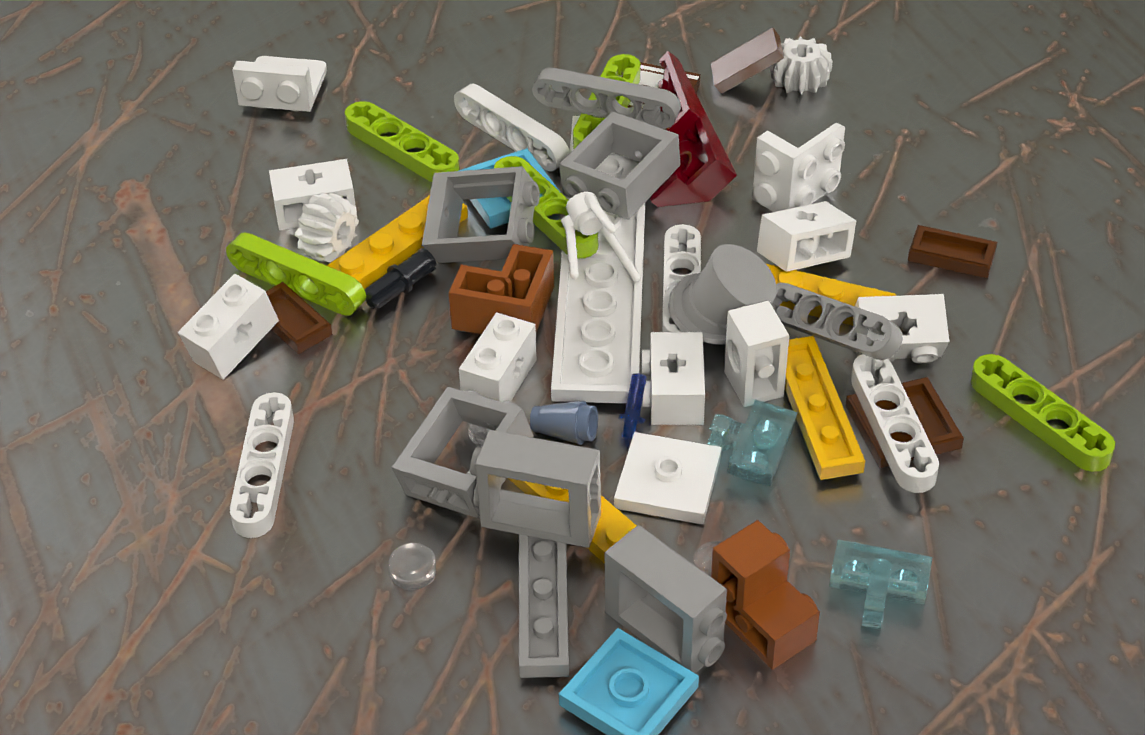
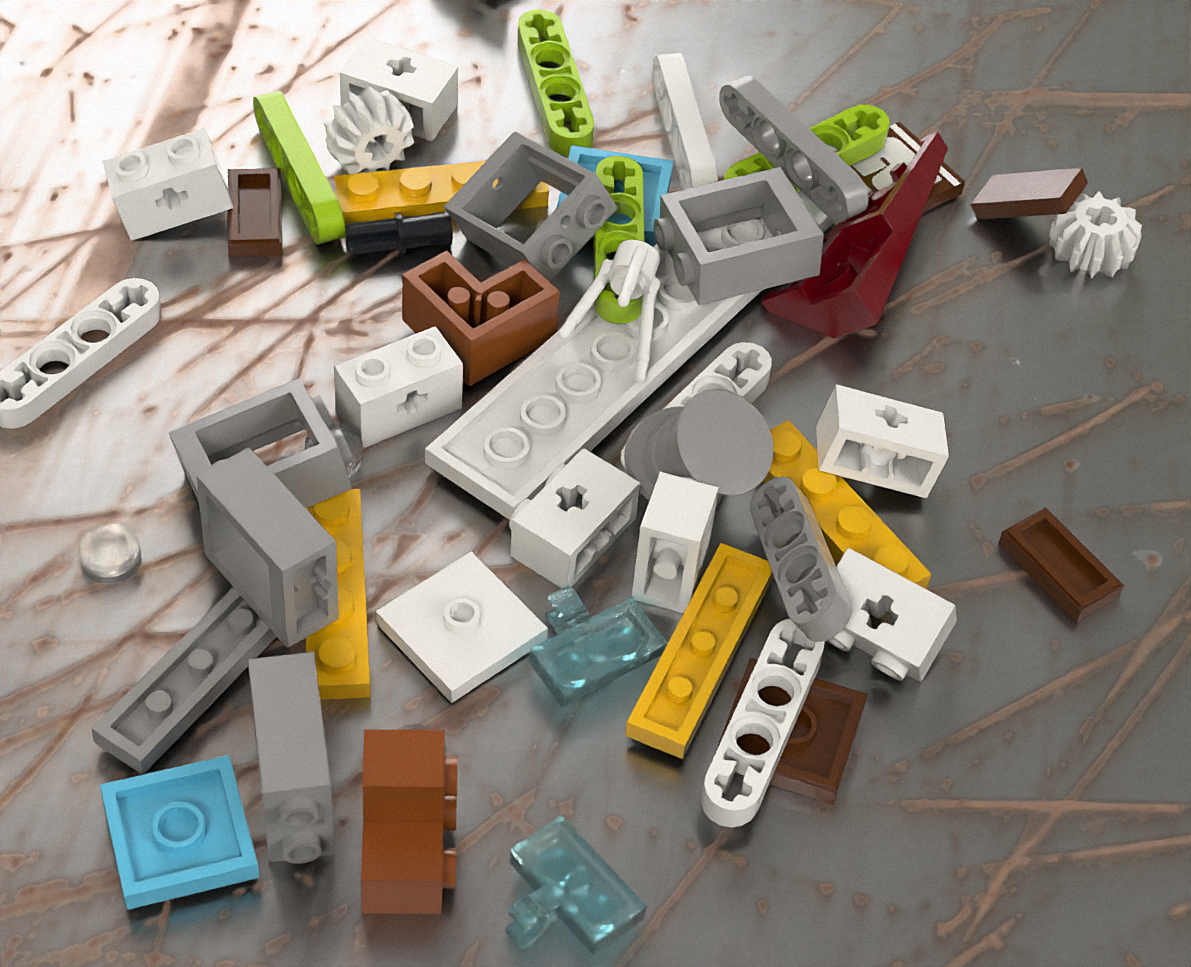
camera: 30 degrees right, 5 degrees up
sand blue cone [530,401,598,445] -> none
clear blue piece [618,373,647,440] -> none
white bracket [752,123,845,212] -> none
lime beam [970,354,1115,472] -> none

